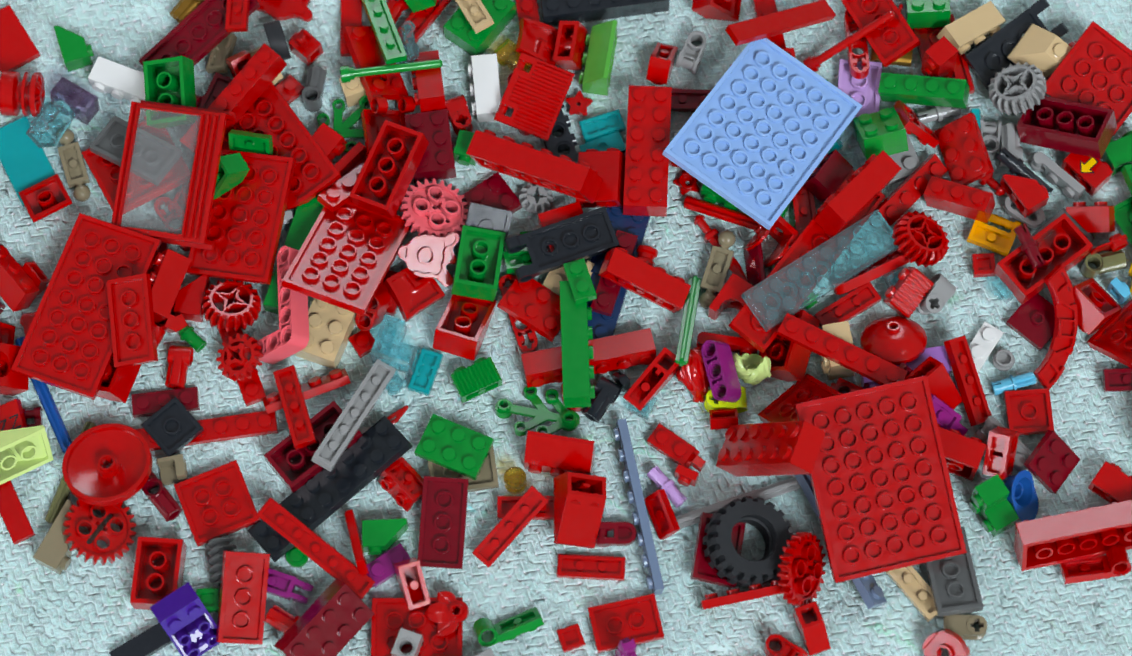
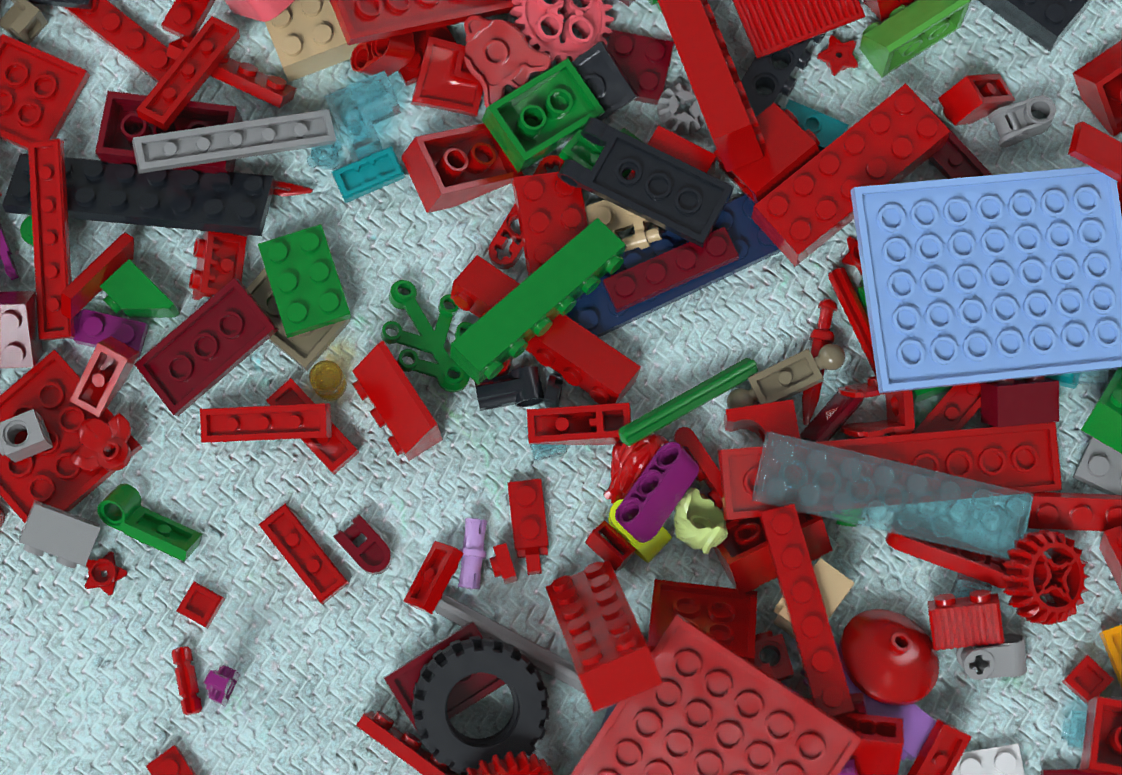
camera: 50 degrees right, 5 degrees up
red plate [348,330,379,358] -> none
green brick [451,357,502,403] -> none
red slope [554,471,606,549] -> none
green plate [563,258,597,304] -> none
teal plate [579,109,626,143] -> none
red plate [588,594,664,653] -> none
red brick [598,247,691,313] -> none
sand blue plate [613,419,664,595] -> none
red wheel [636,245,658,267] -> none
red brick [814,150,902,238] -> none
red plate [814,282,881,328] -> none

